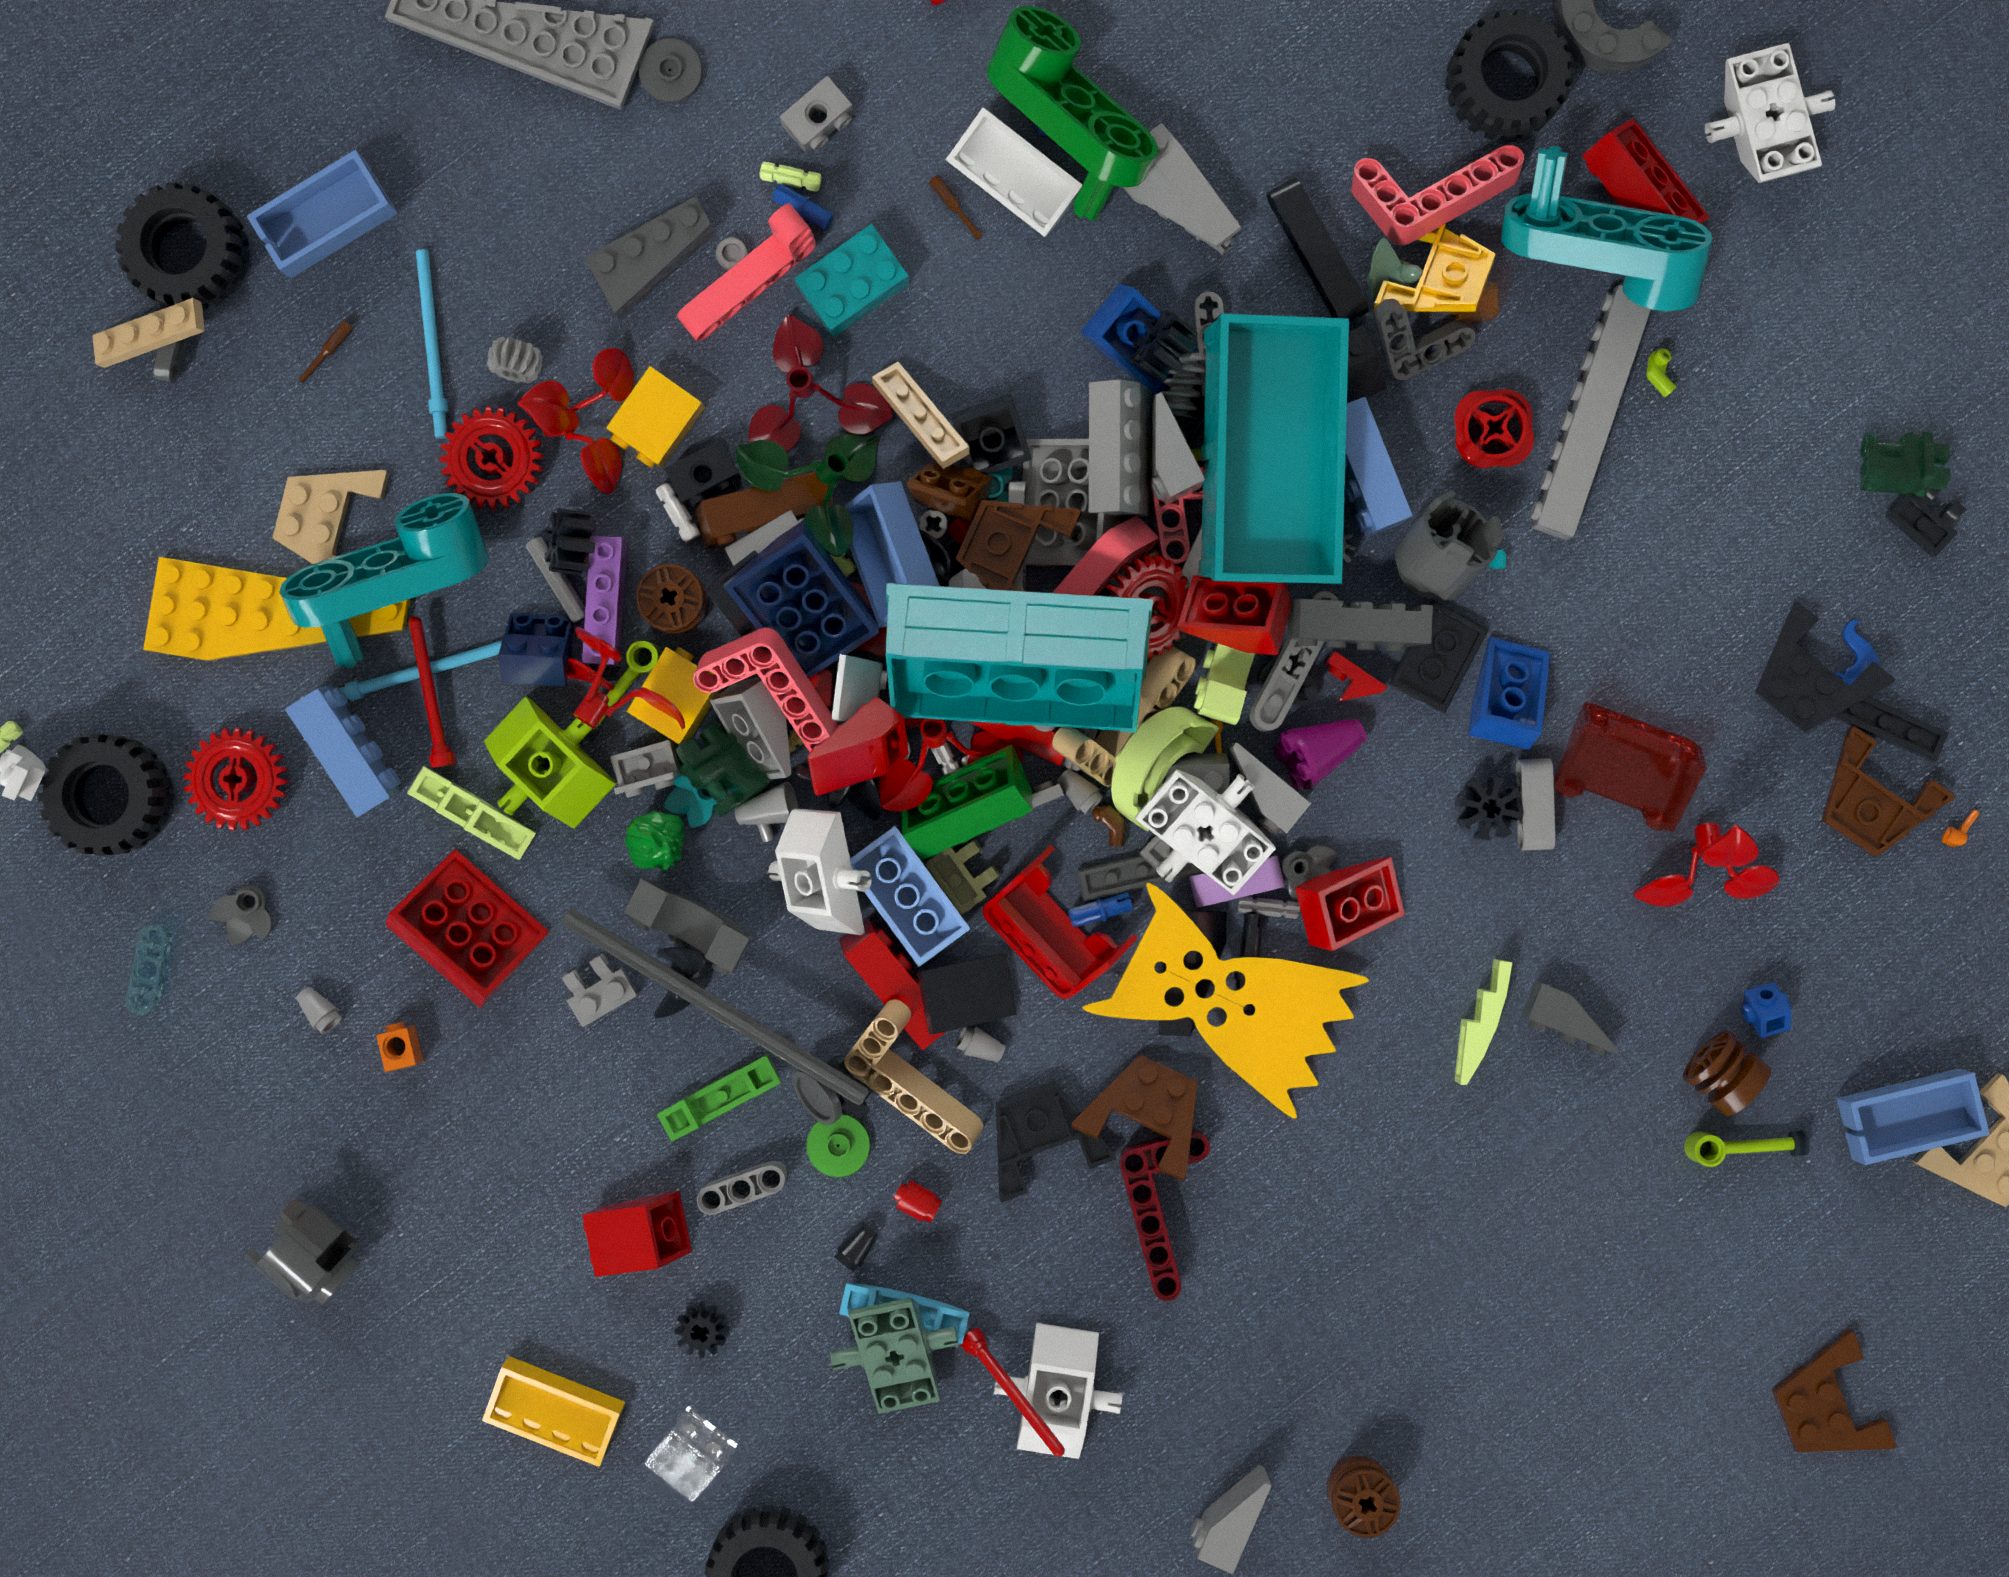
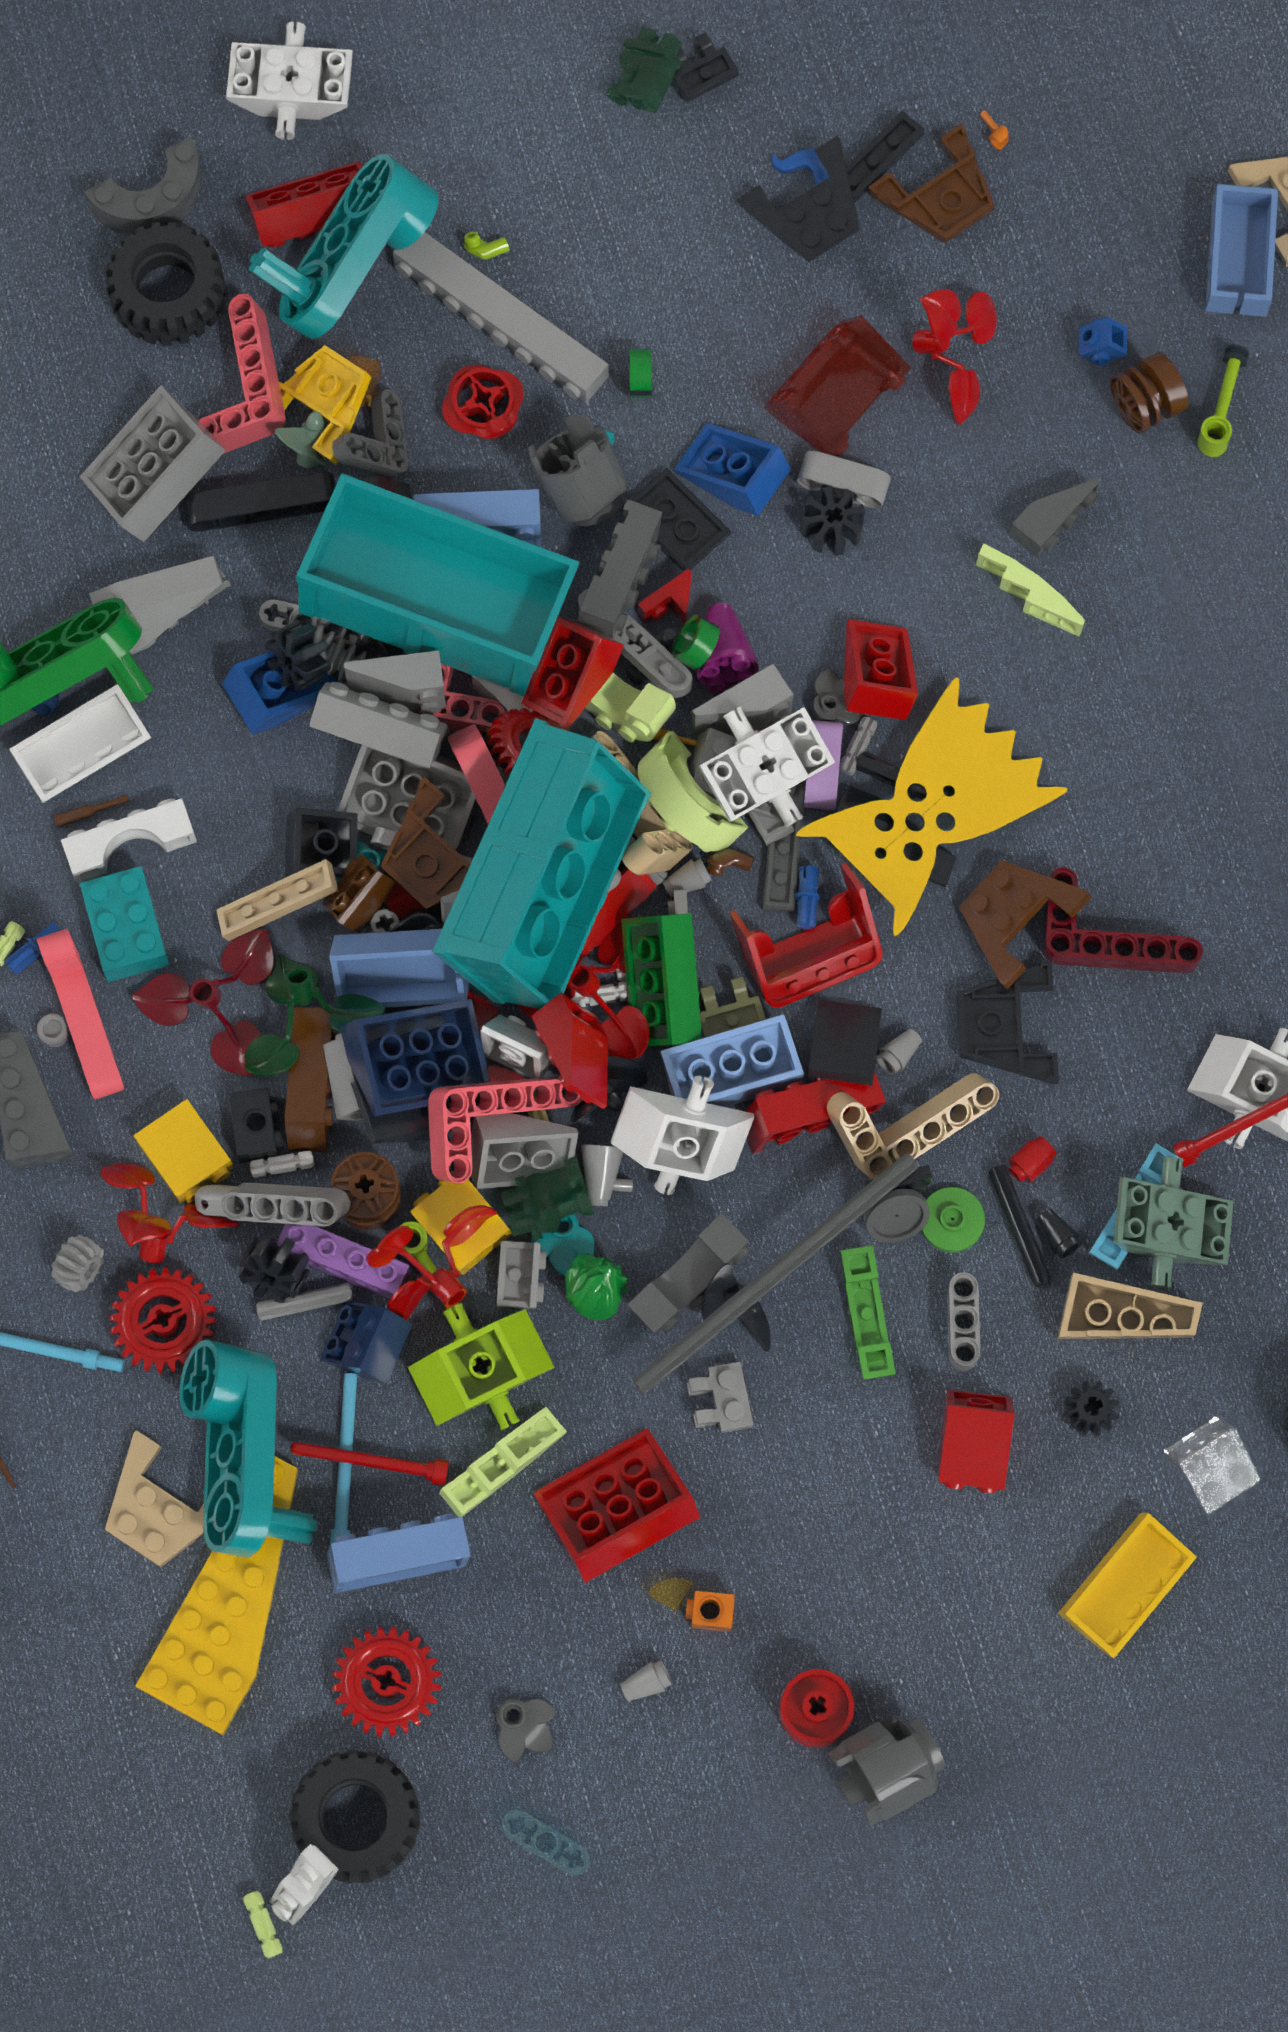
camera: 70 degrees left, 15 degrees down
none -> white arch [61,798,197,883]
none -> light grey slope [80,385,226,542]
none -> light grey piece [195,1183,350,1226]
none -> green piece [629,349,652,398]
none -> clear yellow tile [647,1578,693,1612]
none -> green piece [672,614,720,669]
none -> red wheel [779,1669,854,1748]
none -> black axle [989,1164,1051,1287]
none -> tan wedge [1057,1273,1202,1339]

